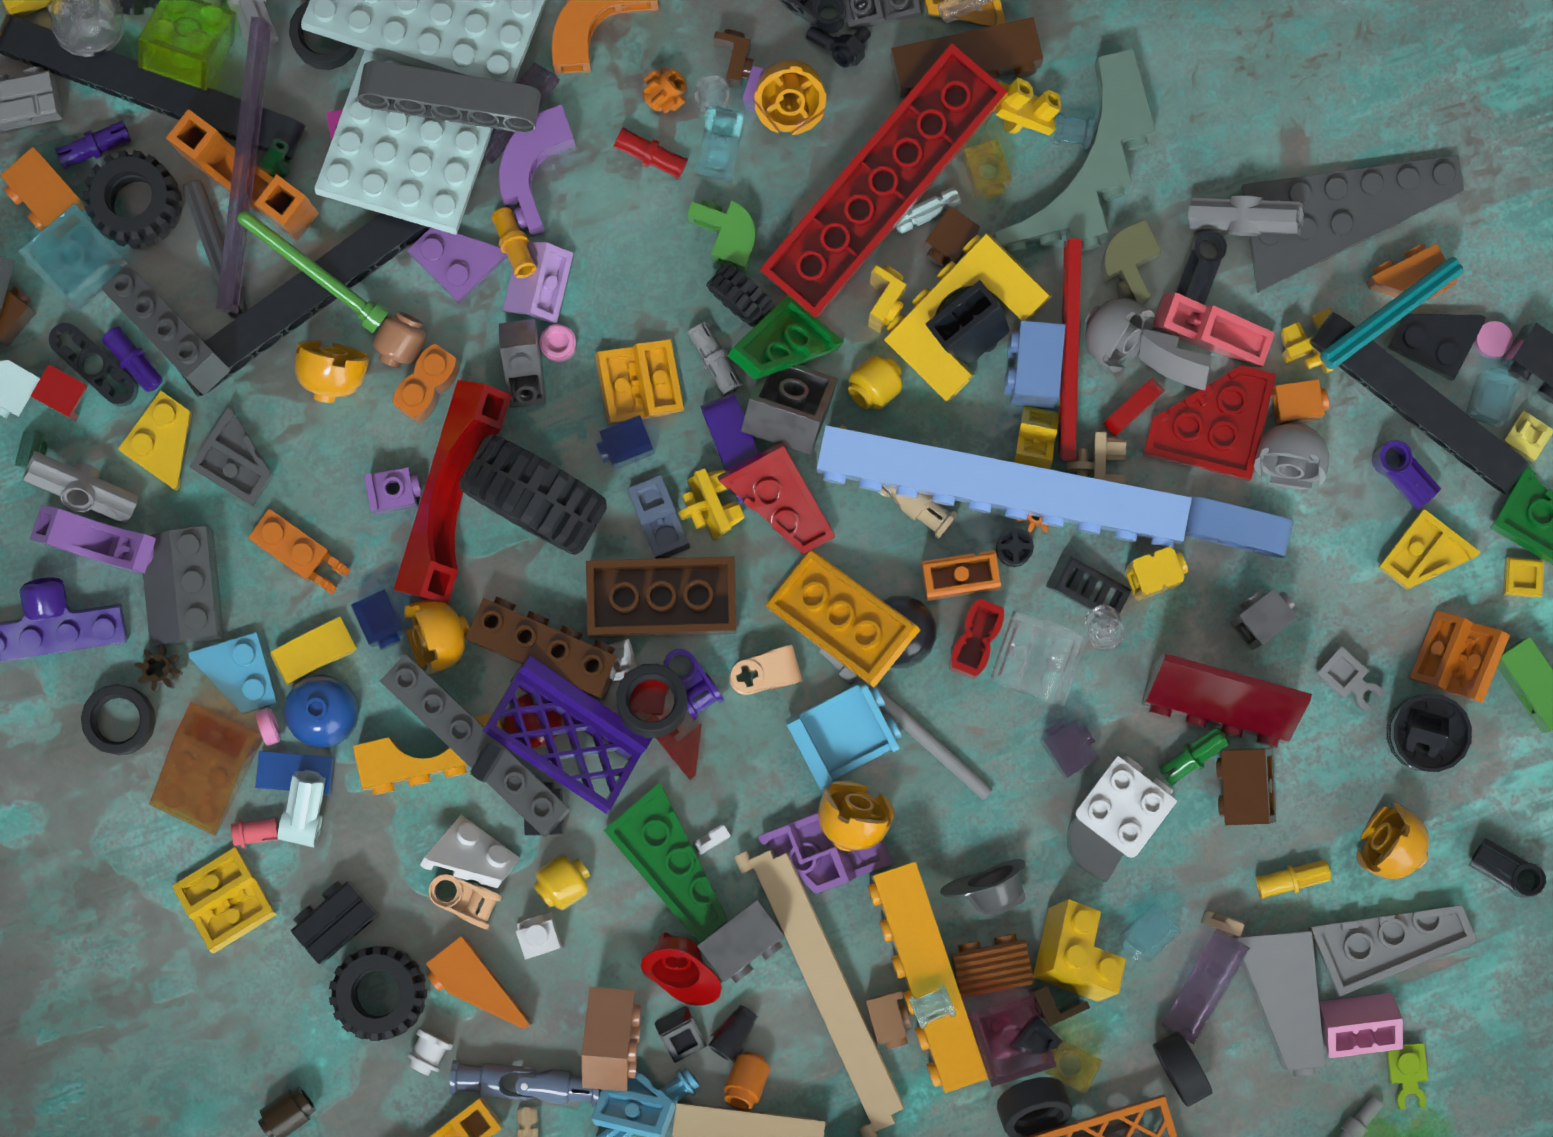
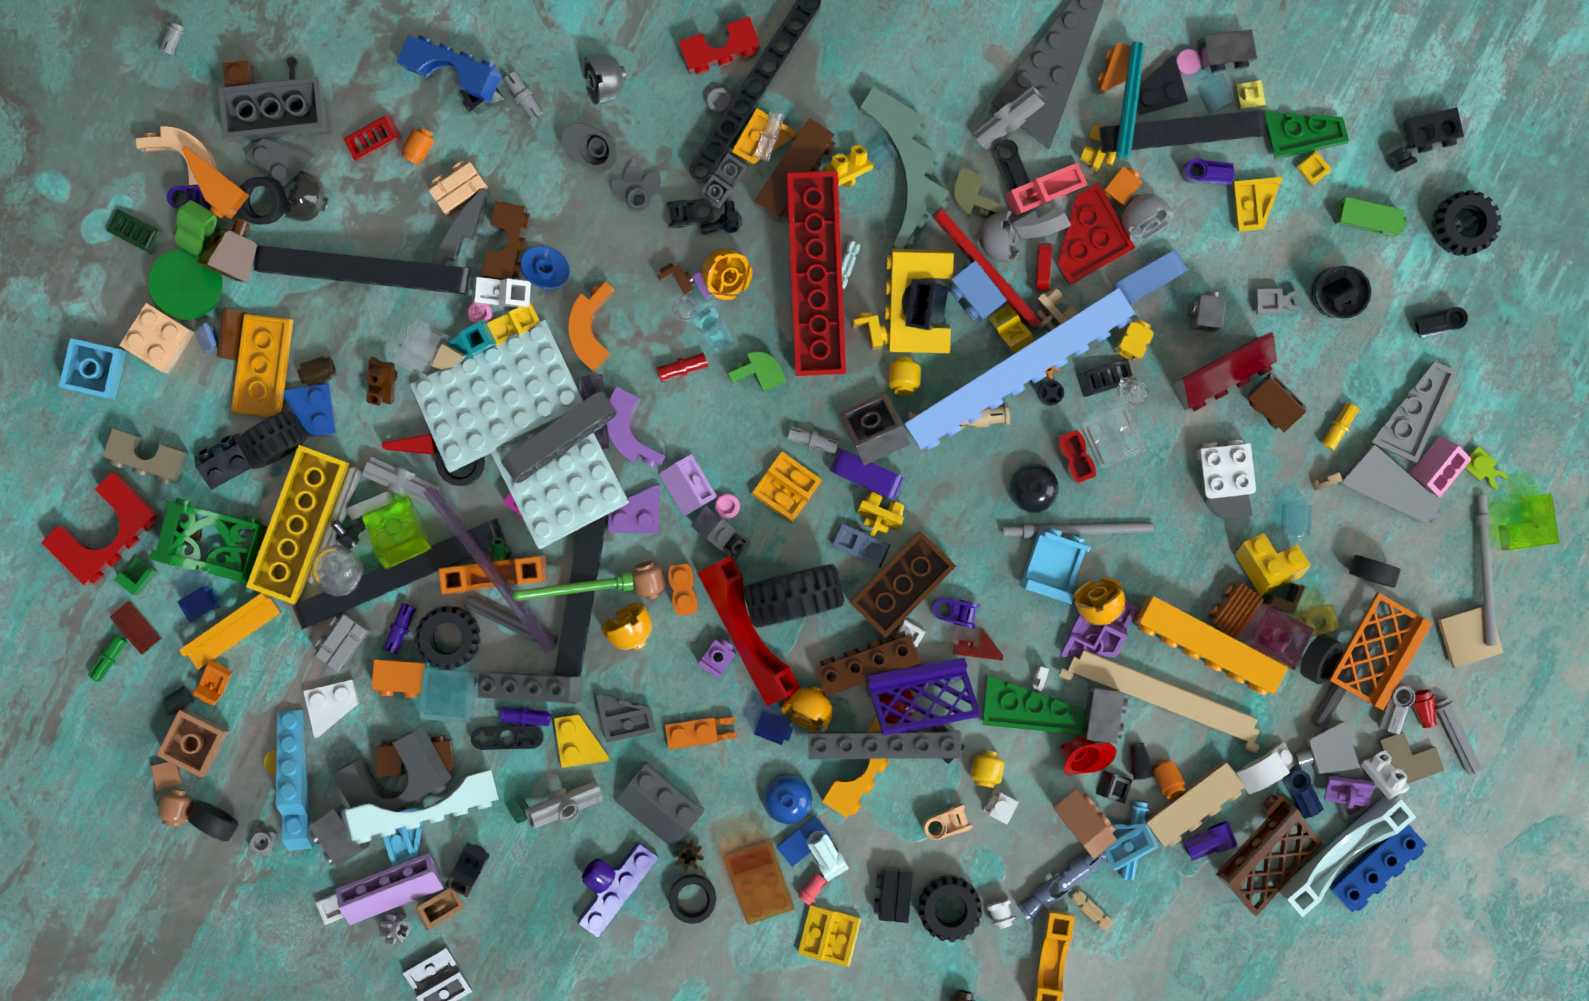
camera: 45 degrees left, 5 degrees up
medium lavender arch [30,504,156,574] -> none
red panel [31,364,87,422] -> none
medium azure wing [189,632,279,714] -> none
bright pink tile [255,707,281,746] -> none
yellow slope [270,617,357,686] -> none
white wing [420,815,520,888] -> none
orange slope [426,936,533,1029] -> none
black tile [470,742,505,783] -> none
light orange pin [491,207,537,278] -> none
clear blue brick [596,415,655,470] -> none
black tyre [616,663,687,738] -> none
red panel [624,672,670,716] -> none
orange gear [643,66,687,113] -> none
black tyre [706,262,775,327] -> none
red wing [718,441,835,554] -> none
green wing [727,295,844,380] -> none
light nougat piece [729,645,803,695] -> none
light orange tile [765,550,920,688] -> none
medium nougat brick [865,990,911,1049] -> none
clear light blue bush [909,984,957,1029] -> none
orange brick [920,550,1001,601] -> none
reddish brown brick [924,206,980,268] -> none
dark grey piece [940,859,1025,915] -> none
clear yellow brick [962,138,1012,200] -> none
black tile [1010,1015,1063,1055] -> none
clear purple brick [1041,719,1098,779] -> none
green axle [1159,728,1229,786] -> none
clear purple tile [1162,929,1250,1045] -> none
light orange cylinder [1356,803,1429,879] -> none
orange slope [1409,610,1510,704] -> none

